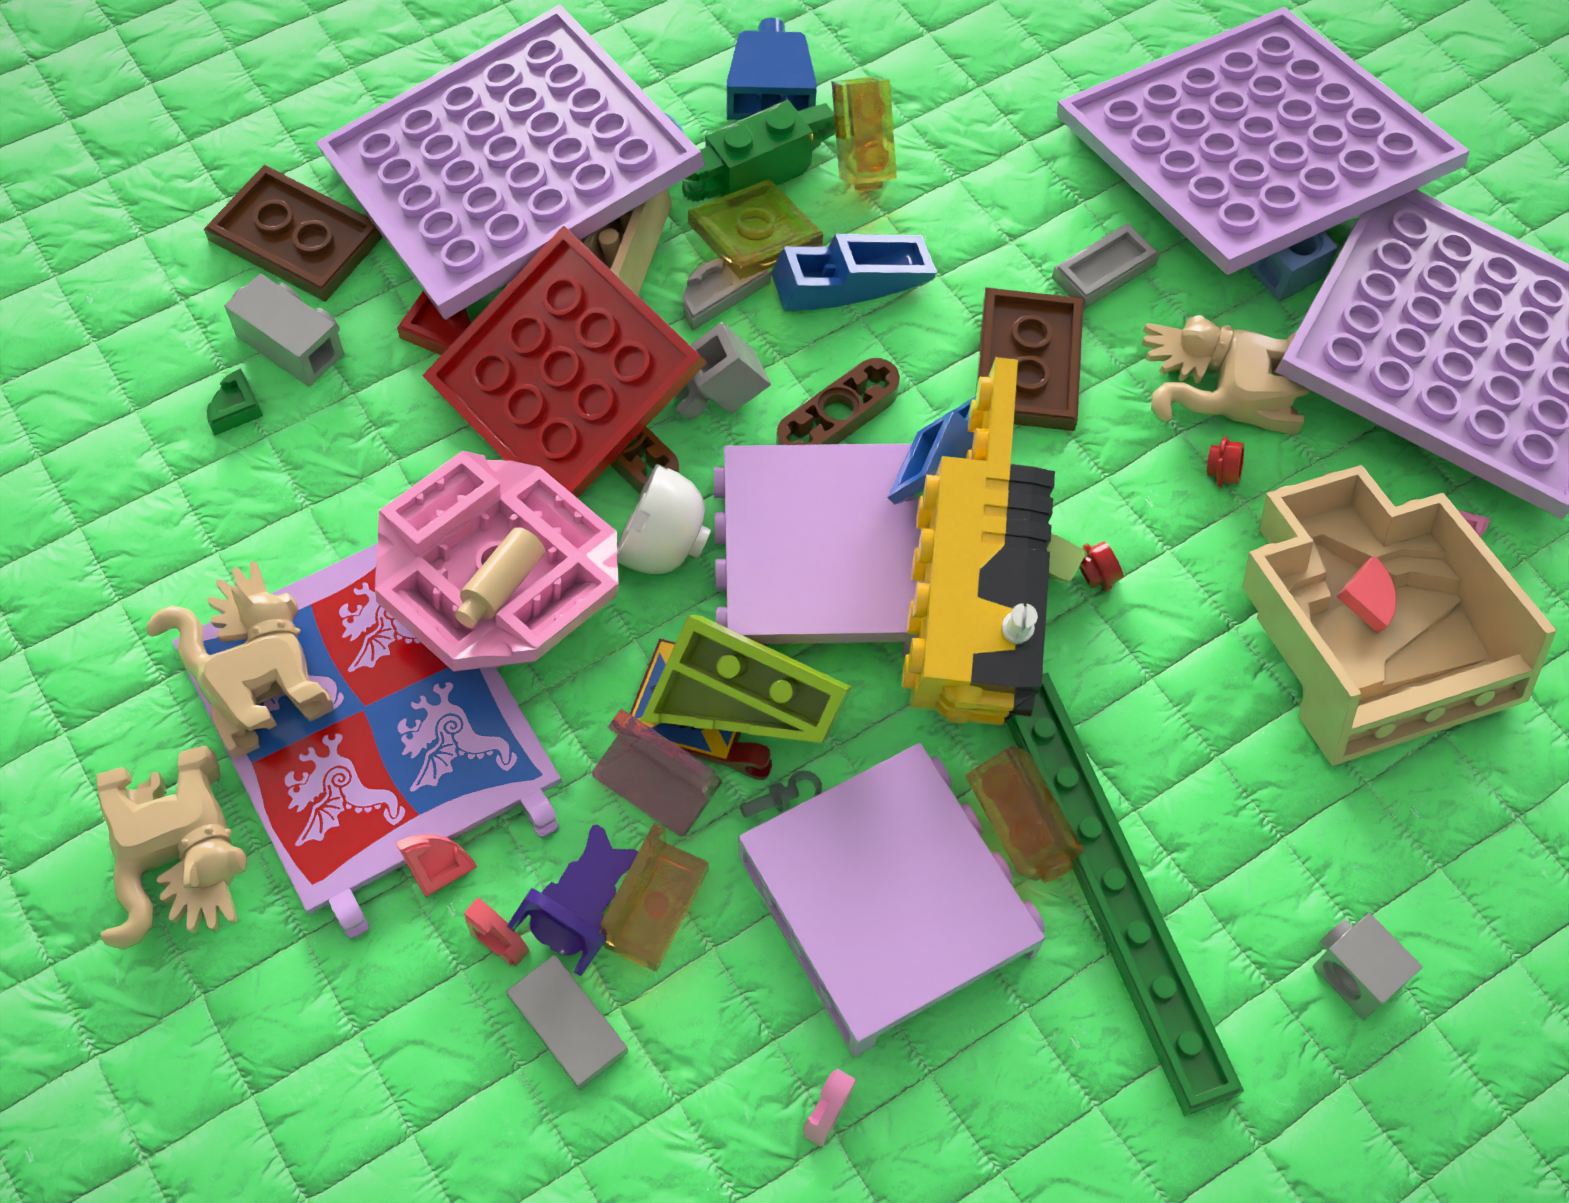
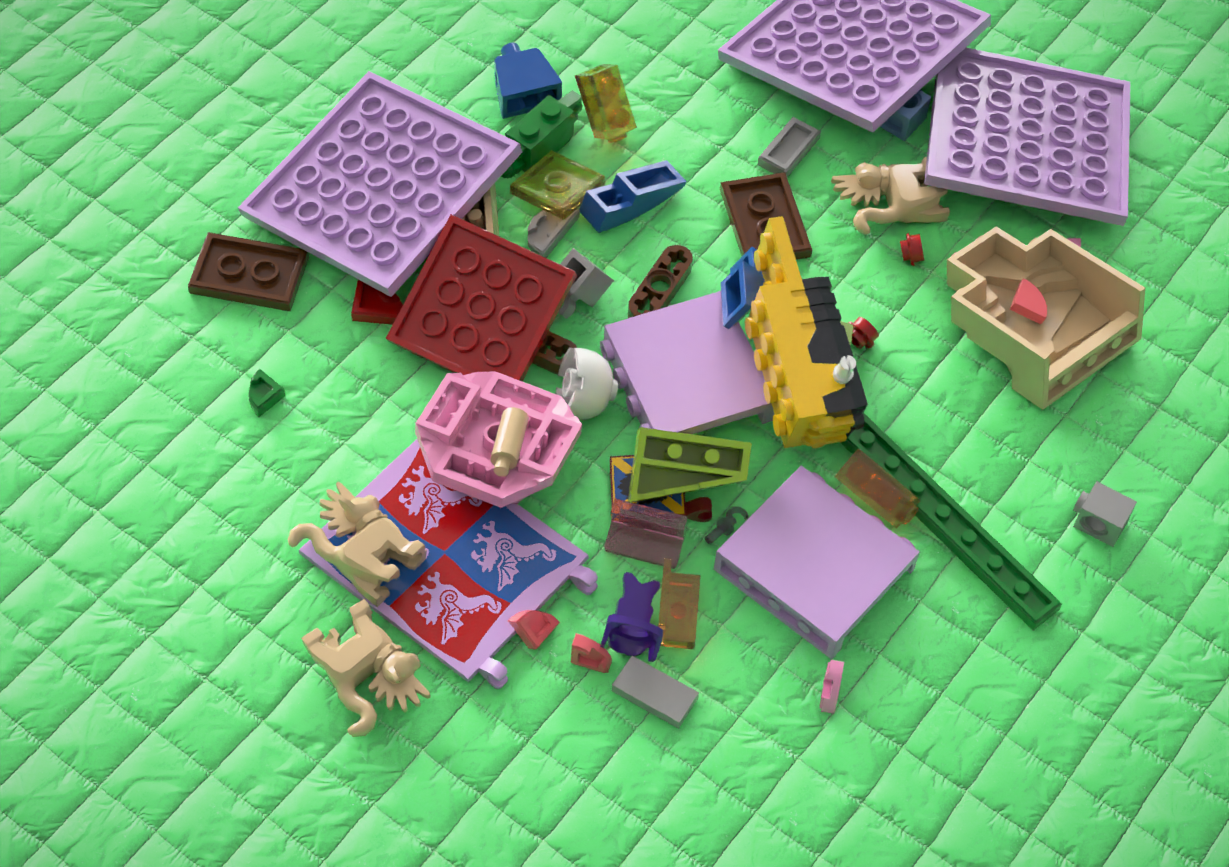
camera: 20 degrees left, 5 degrees down
light grey brick [224,273,344,387] -> none

